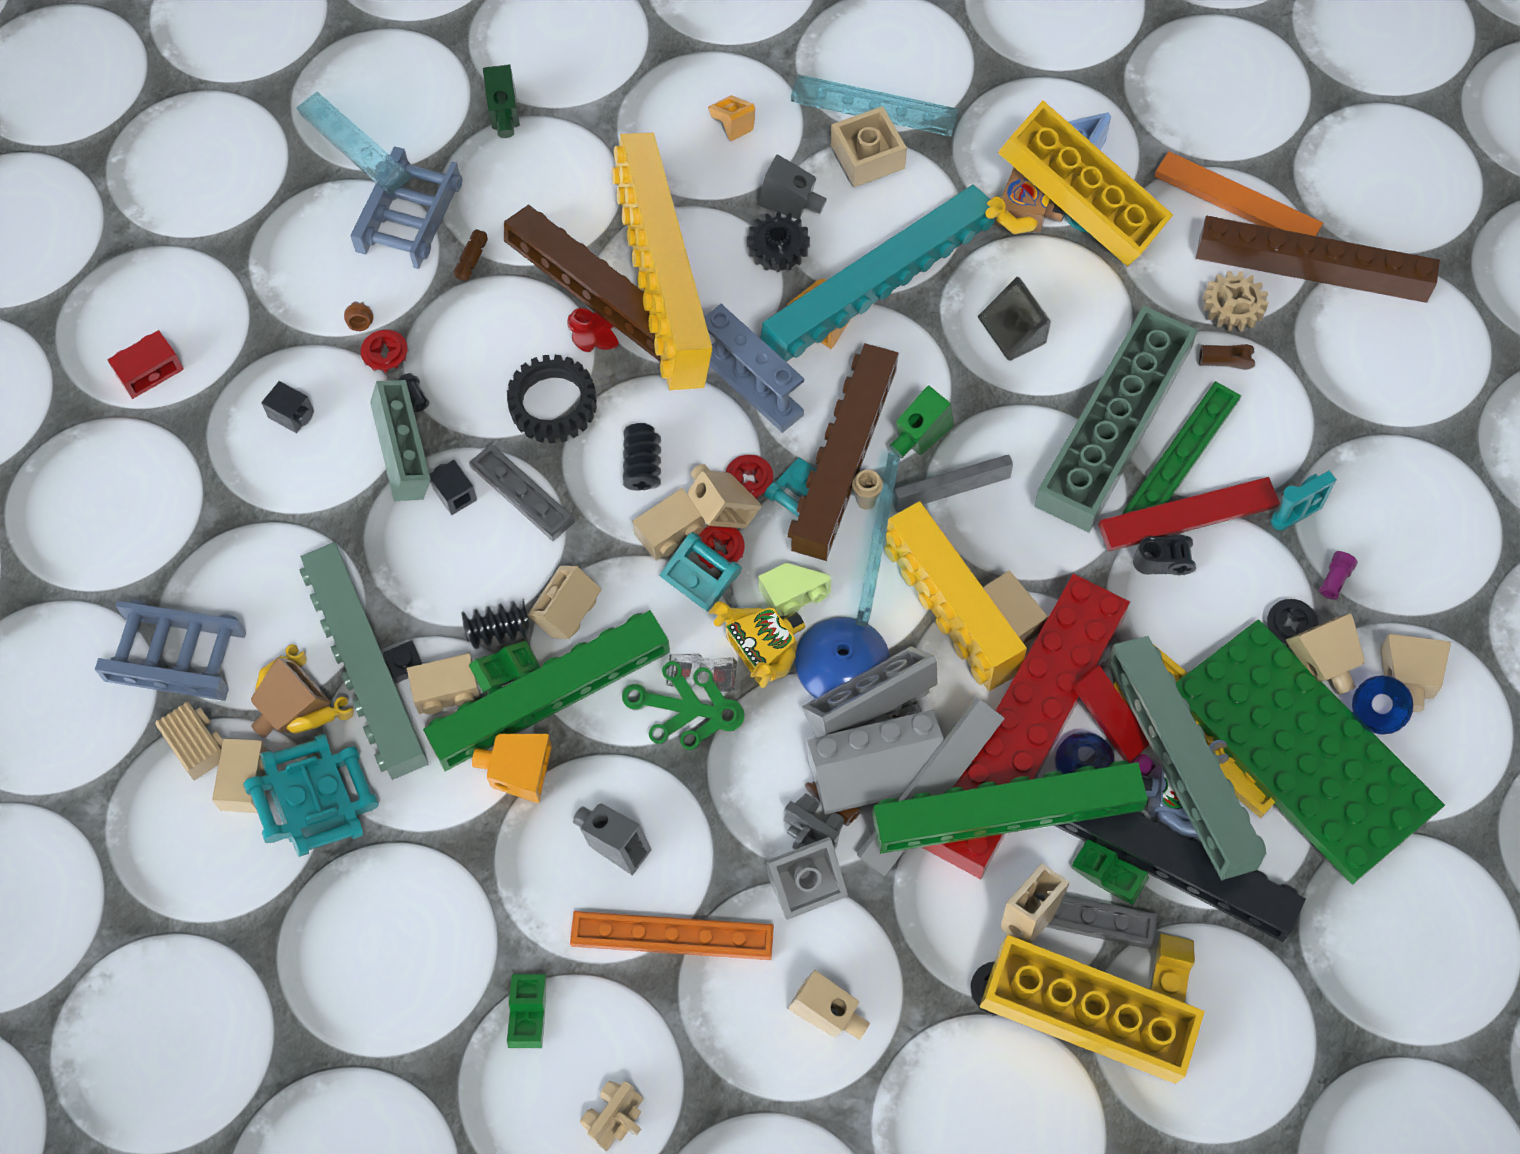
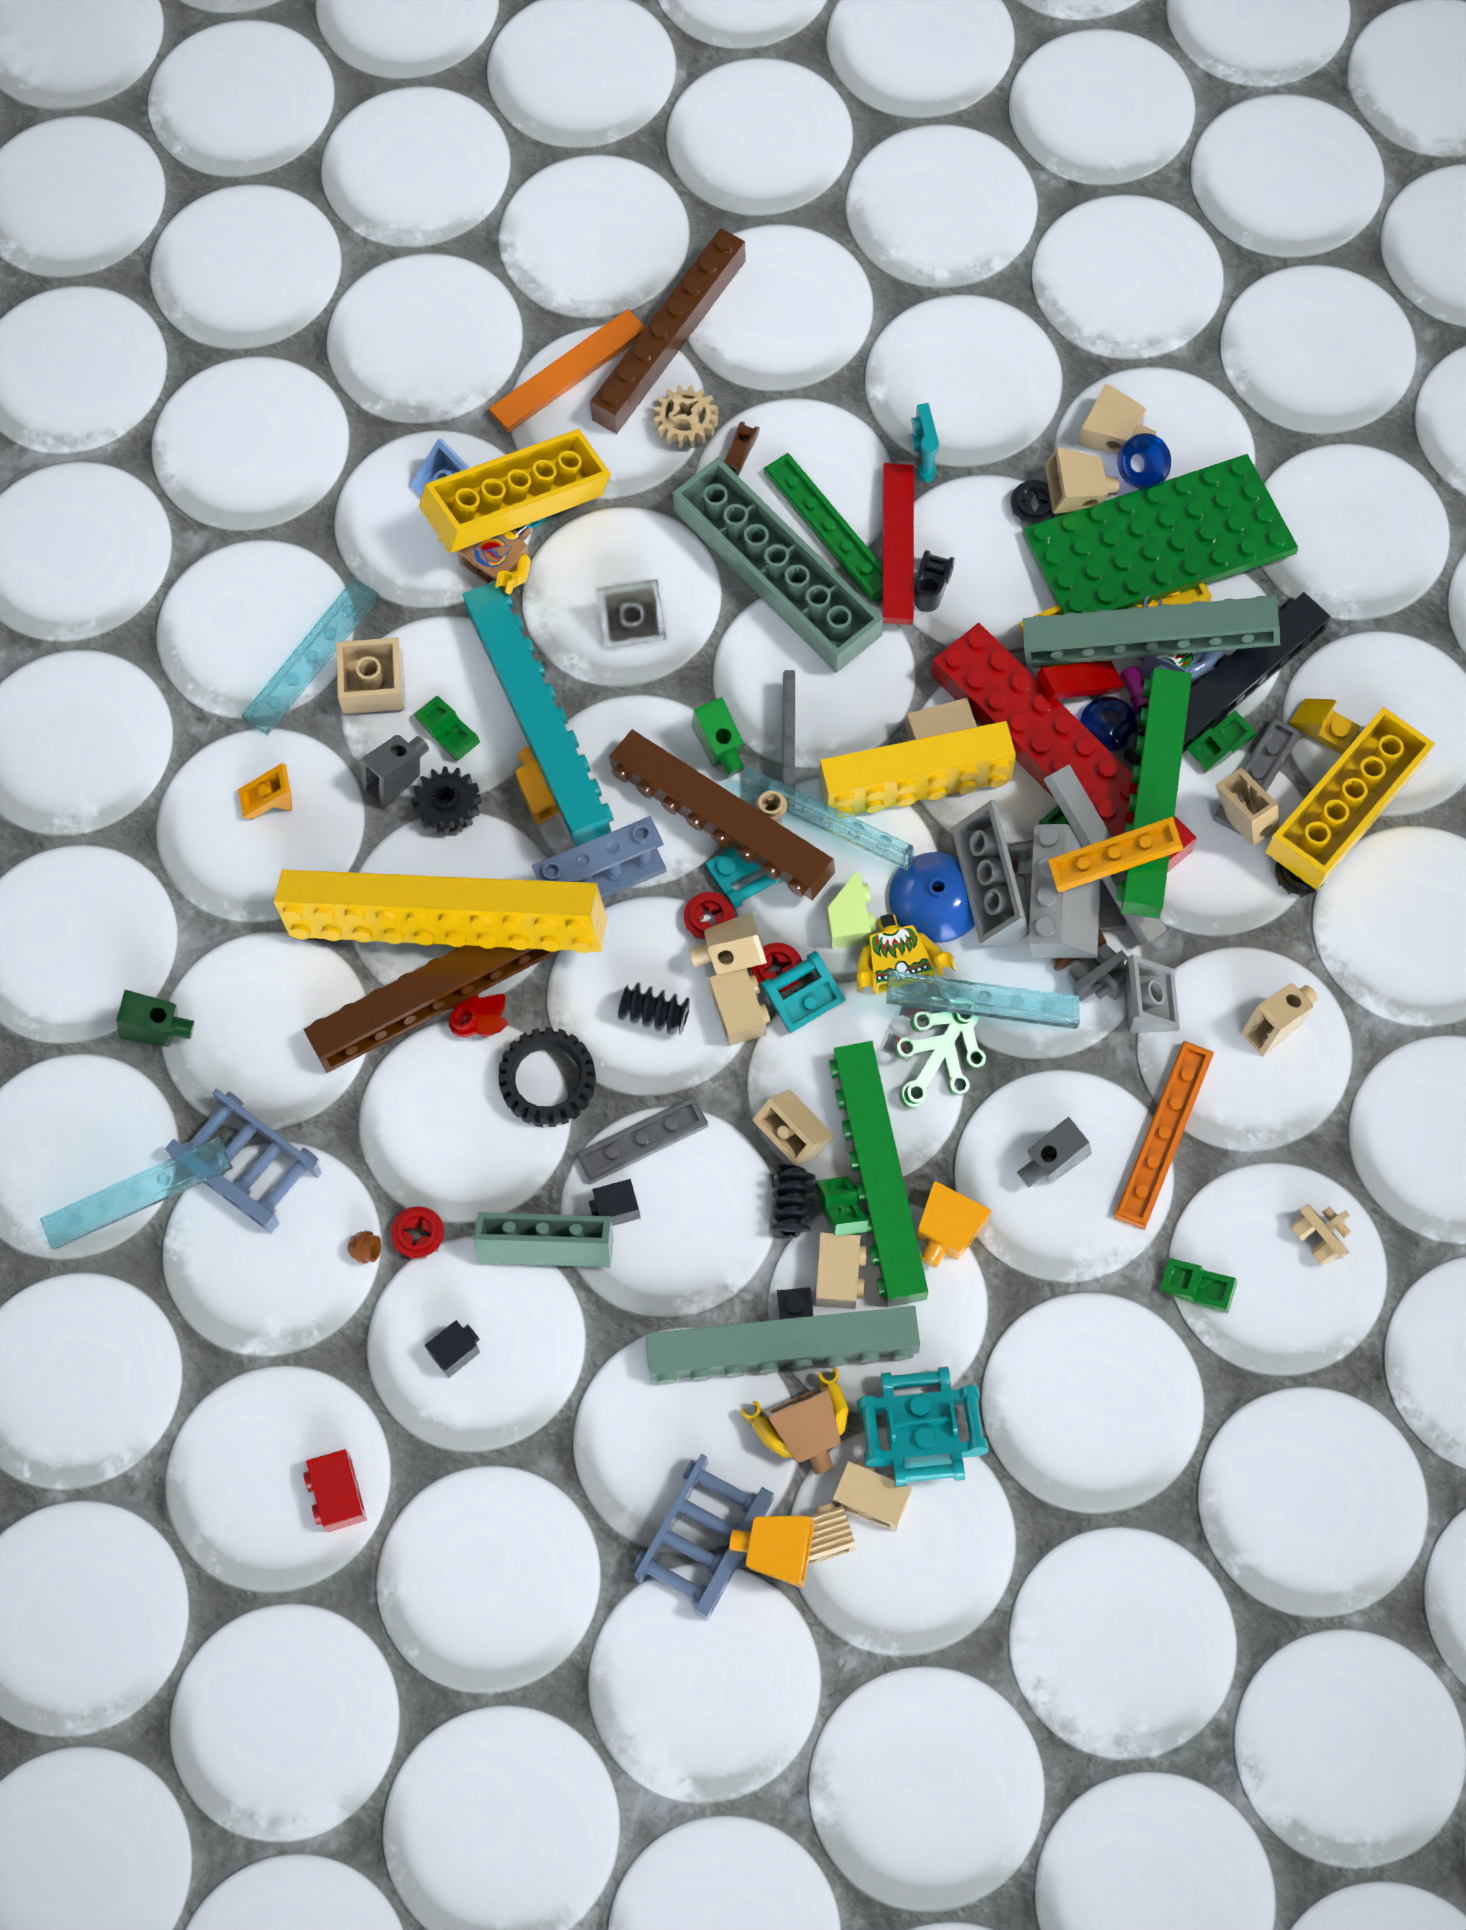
camera: 70 degrees left, 5 degrees up
black pin [398,373,430,412] -> none
reddish brown axle [454,229,488,281] -> none
magenta pin [1319,551,1358,600] -> none
none -> green slope [413,696,481,761]
none -> light orange torso [730,1516,815,1588]
none -> clear light blue tile [886,971,1080,1029]
none -> light orange plate [1048,817,1184,893]

